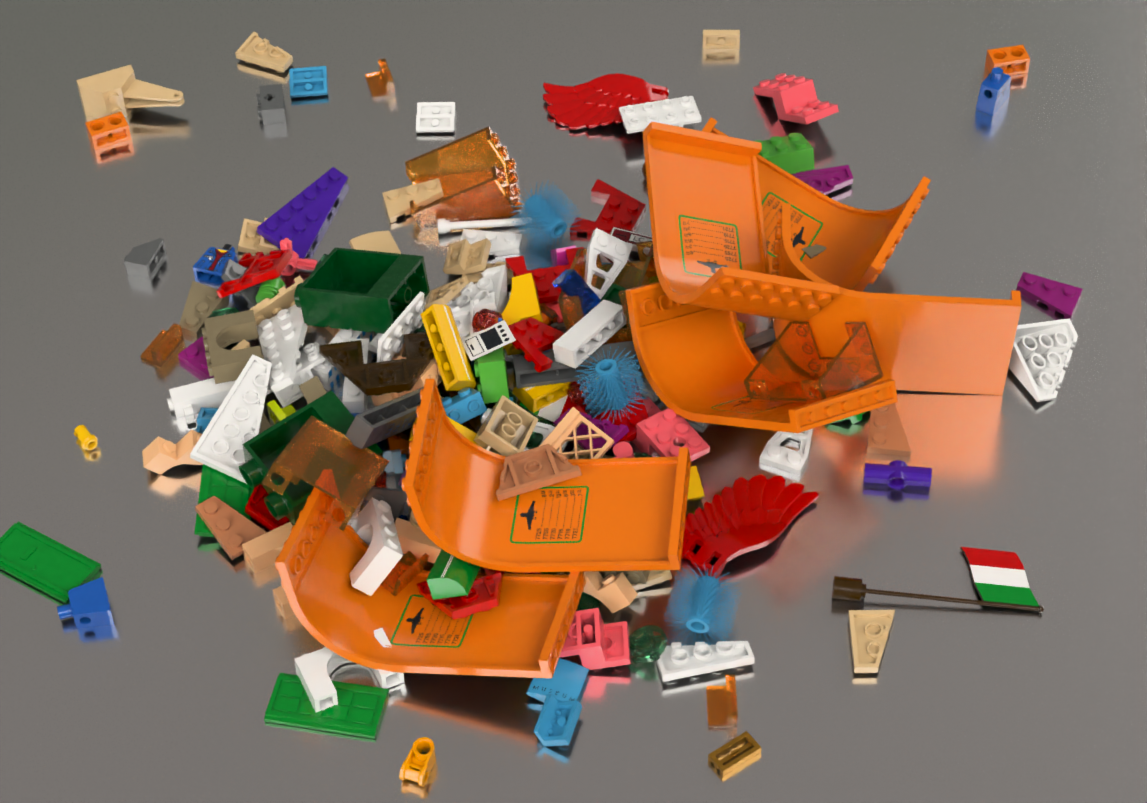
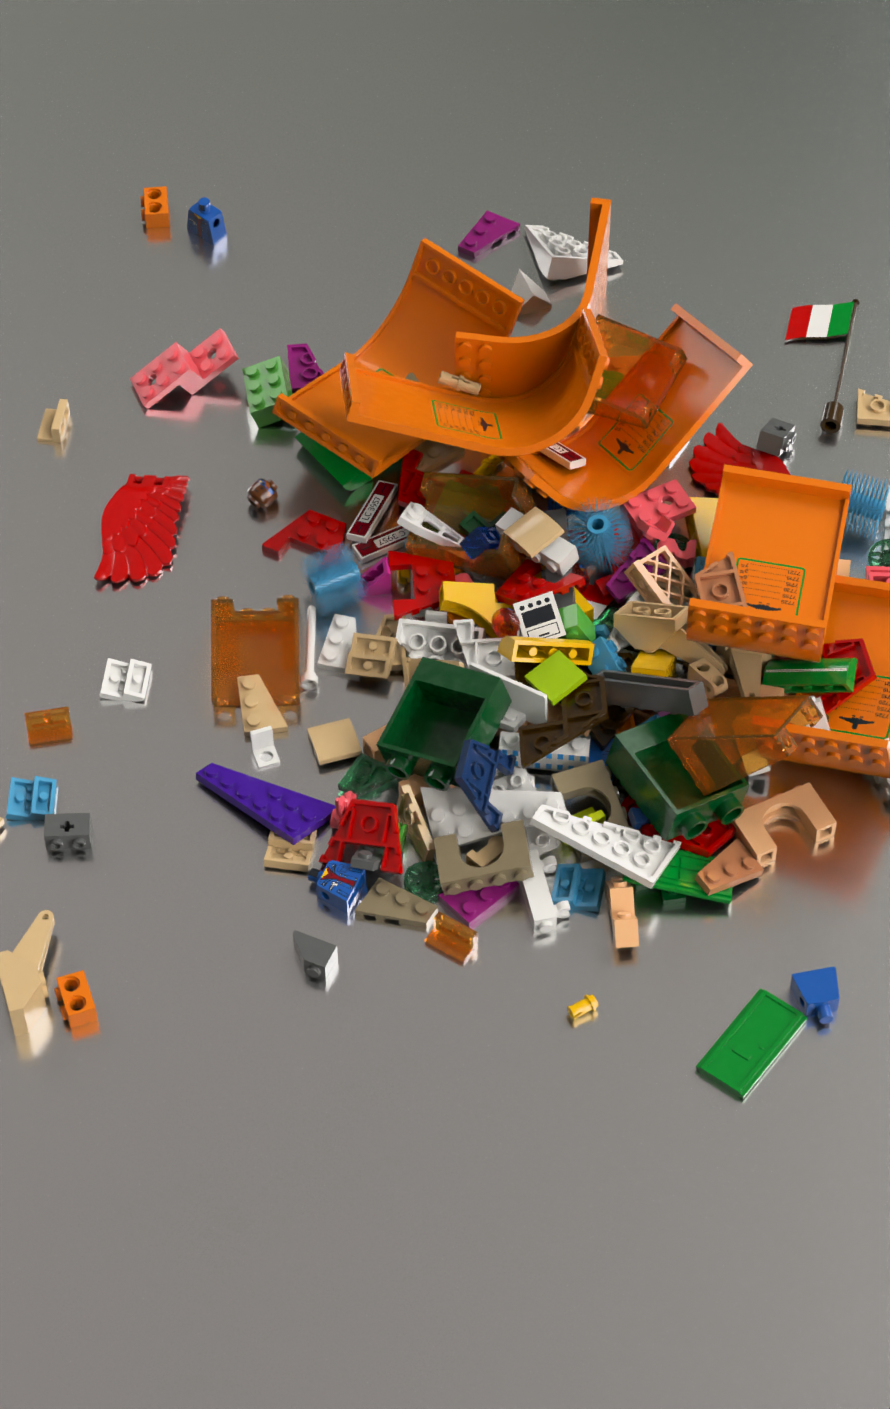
camera: 85 degrees left, 5 degrees up
white bracket [619,96,702,134] -> none
none -> white bracket [250,726,280,769]
none -> tan pin [438,371,481,396]
none -> dark blue wing [454,739,517,833]
none -> tan slope [503,507,564,558]
none -> lime tile [524,650,588,706]
none -> tile [540,442,586,470]
none -> coral bracket [636,515,675,542]
none -> dark grey brick [756,418,796,457]

